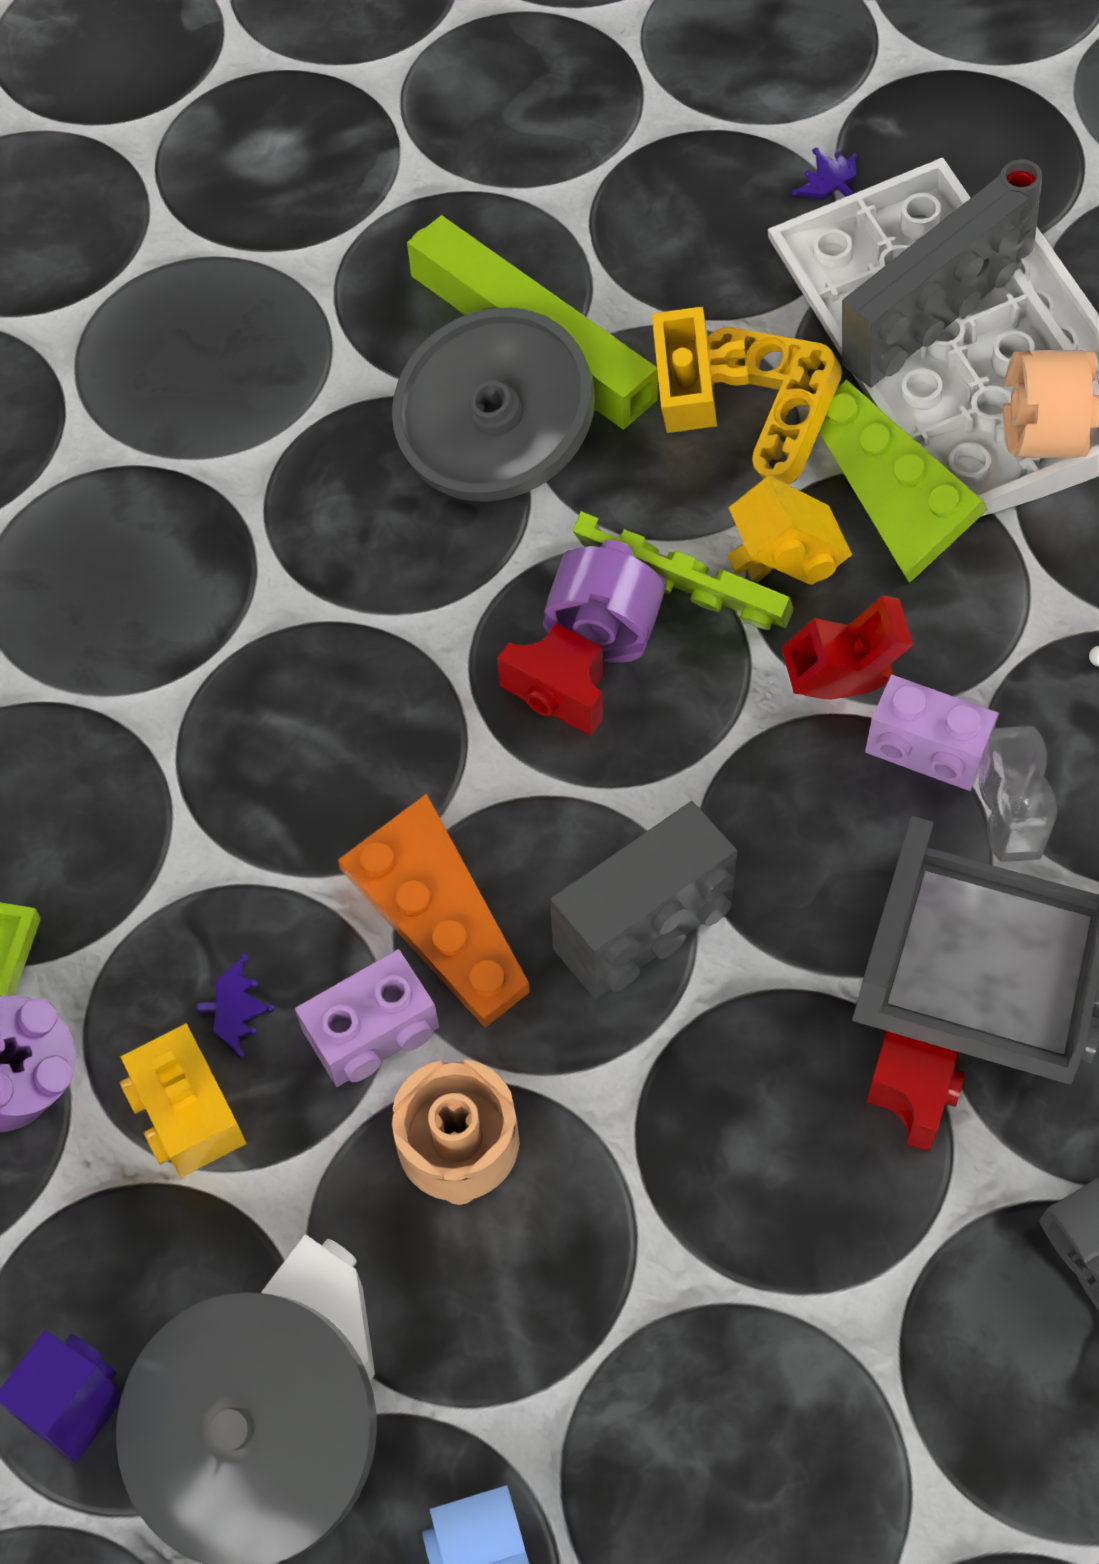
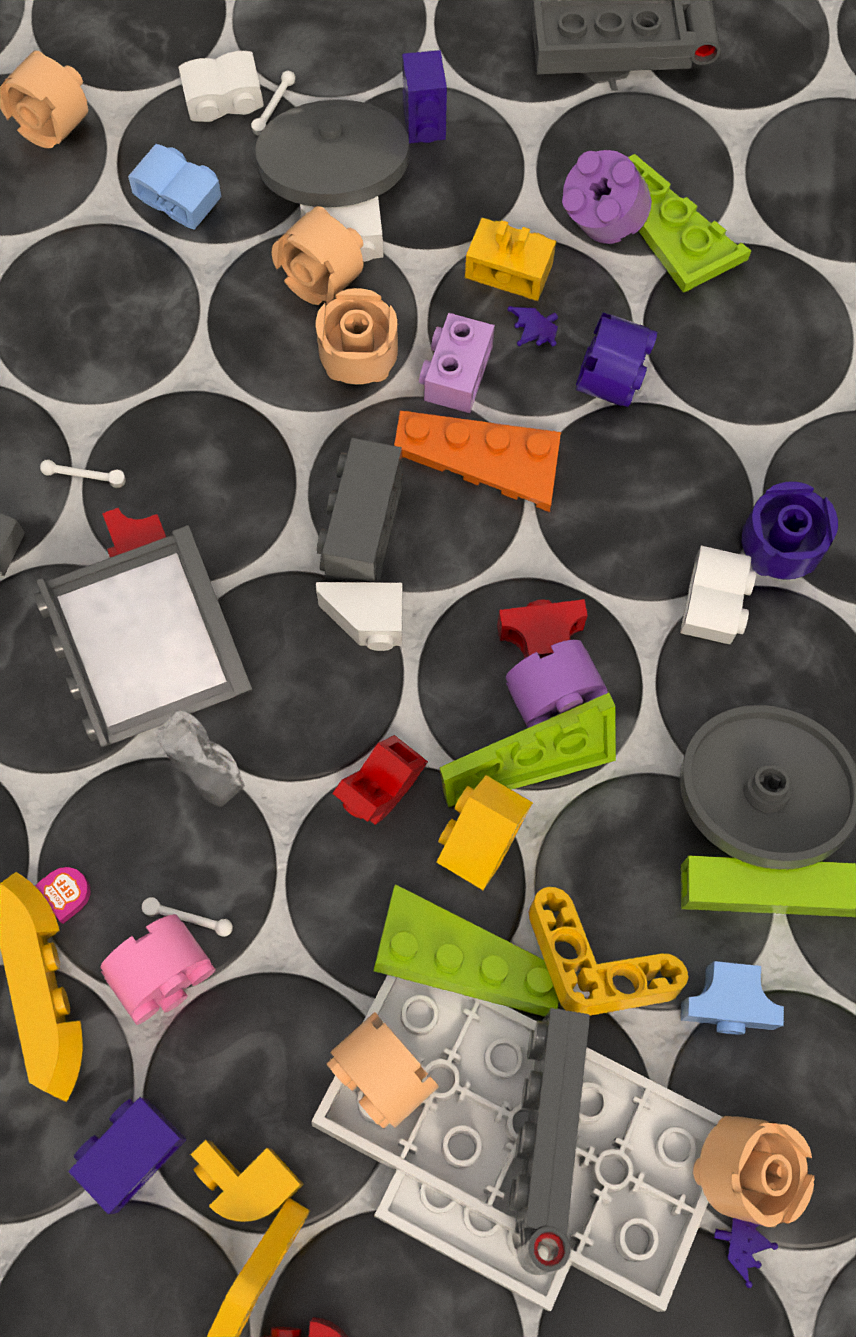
camera: 135 degrees right, 10 degrees up
yellow brick [652,306,749,433] -> none
lavender brick [865,674,999,791] -> none
none -> white hinge [40,460,126,488]
none -> light nougat brick [272,206,363,305]
none -> white slope [316,582,403,651]
none -> dark purple brick [575,312,658,407]
none -> white brick [680,546,756,644]
none -> light blue brick [681,961,784,1035]
none -> light nougat brick [693,1116,814,1227]
none -> dark purple brick [742,482,838,580]

